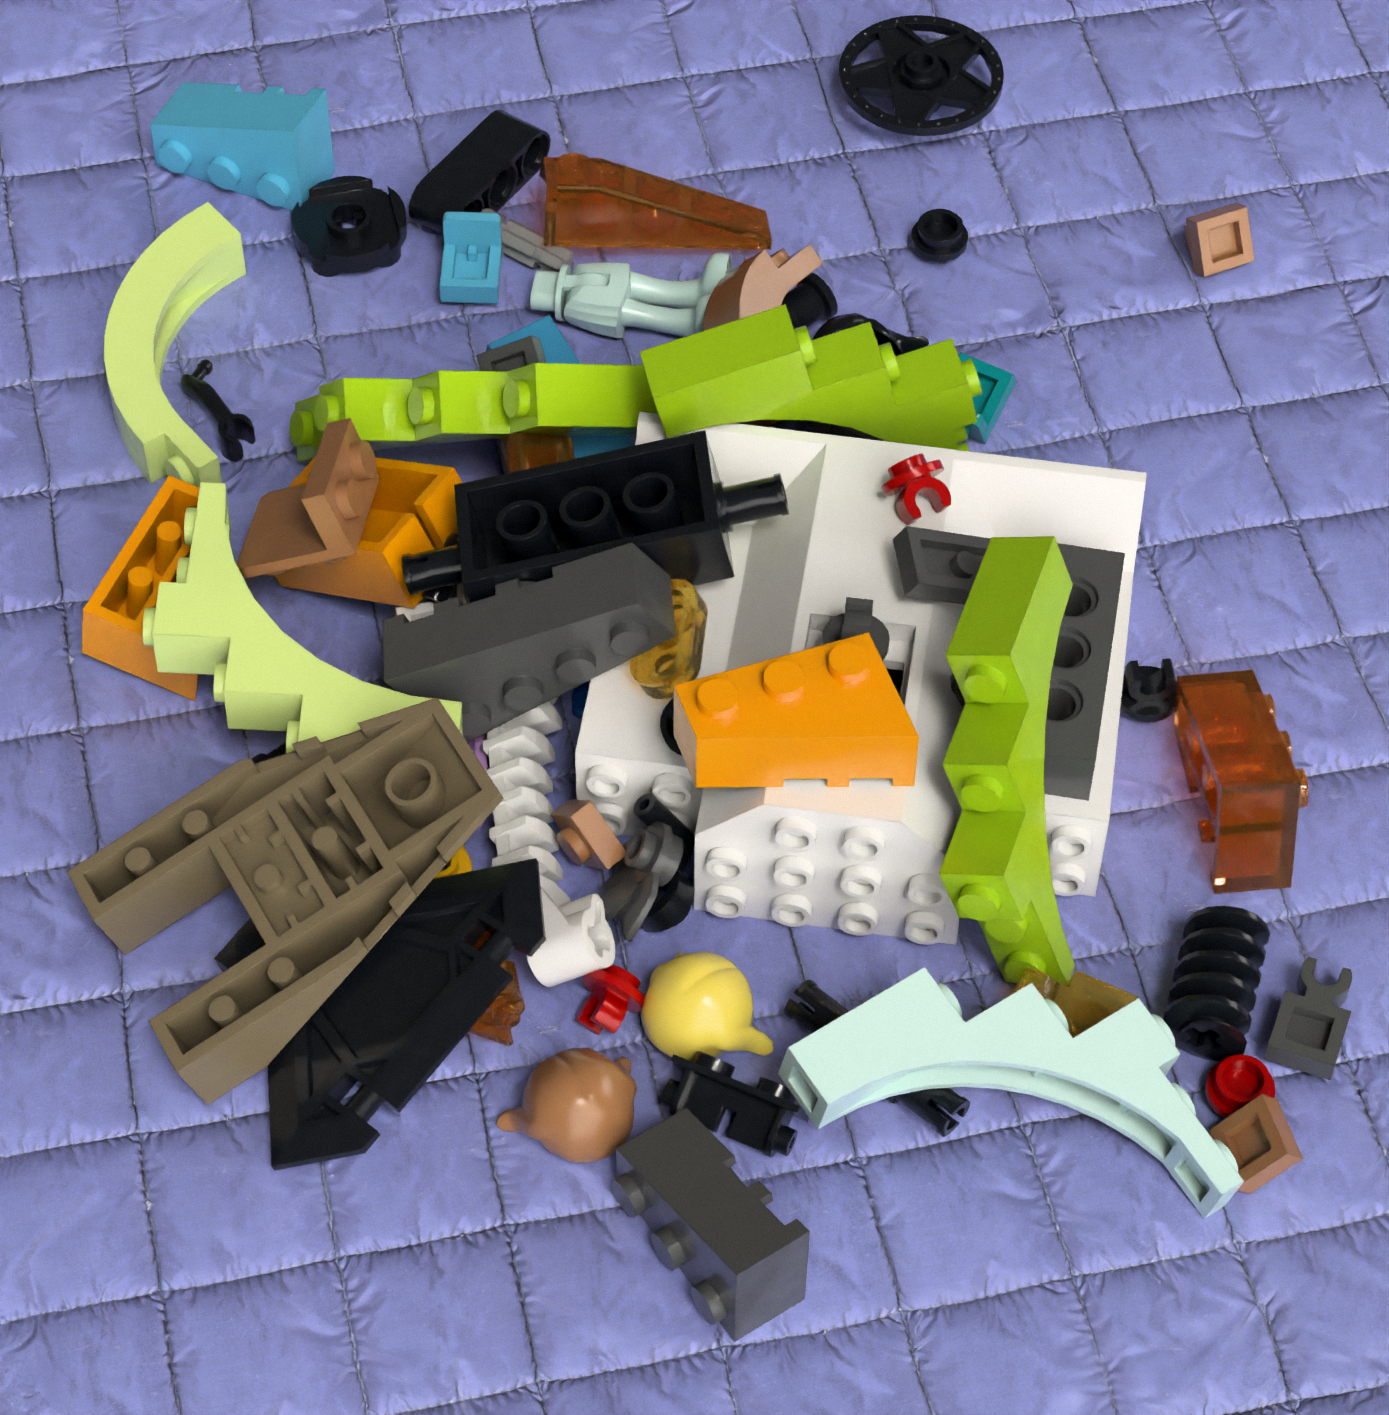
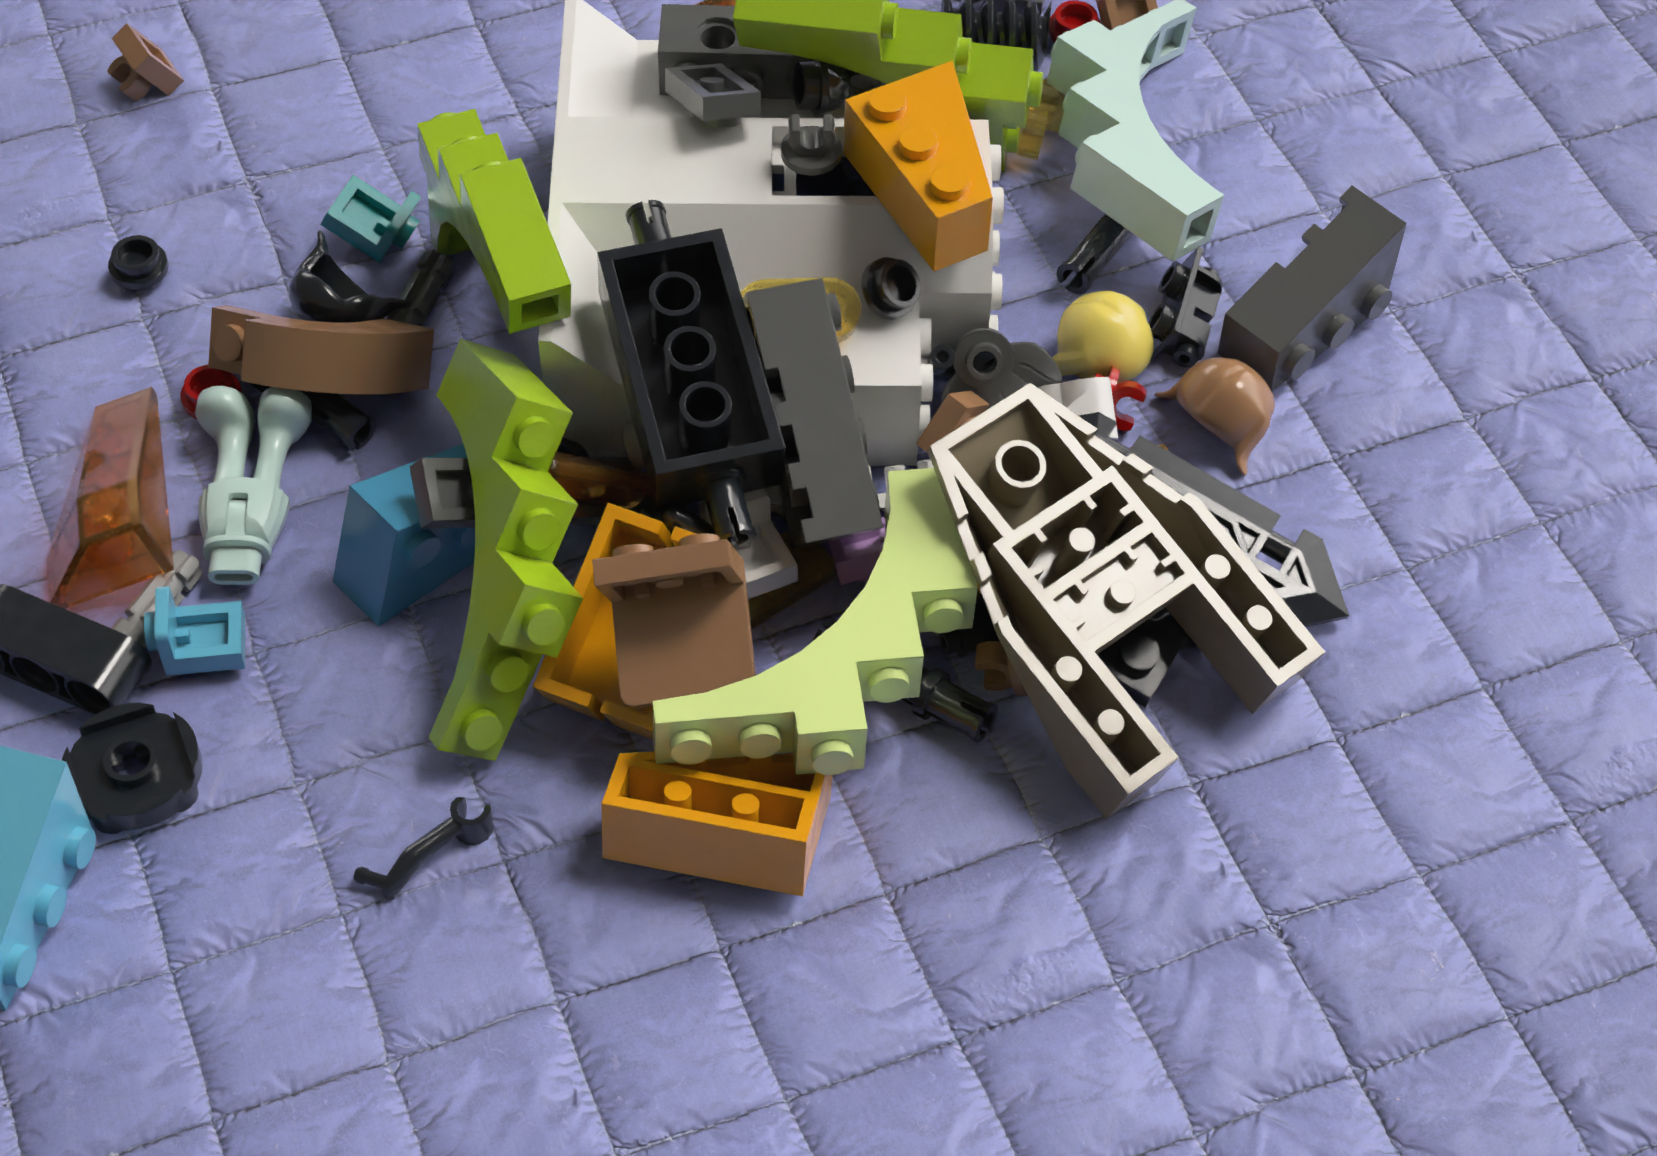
camera: 100 degrees left, 0 degrees up
yellowish green arch [104,202,246,488] -> none
red plate [881,454,951,525] -> none

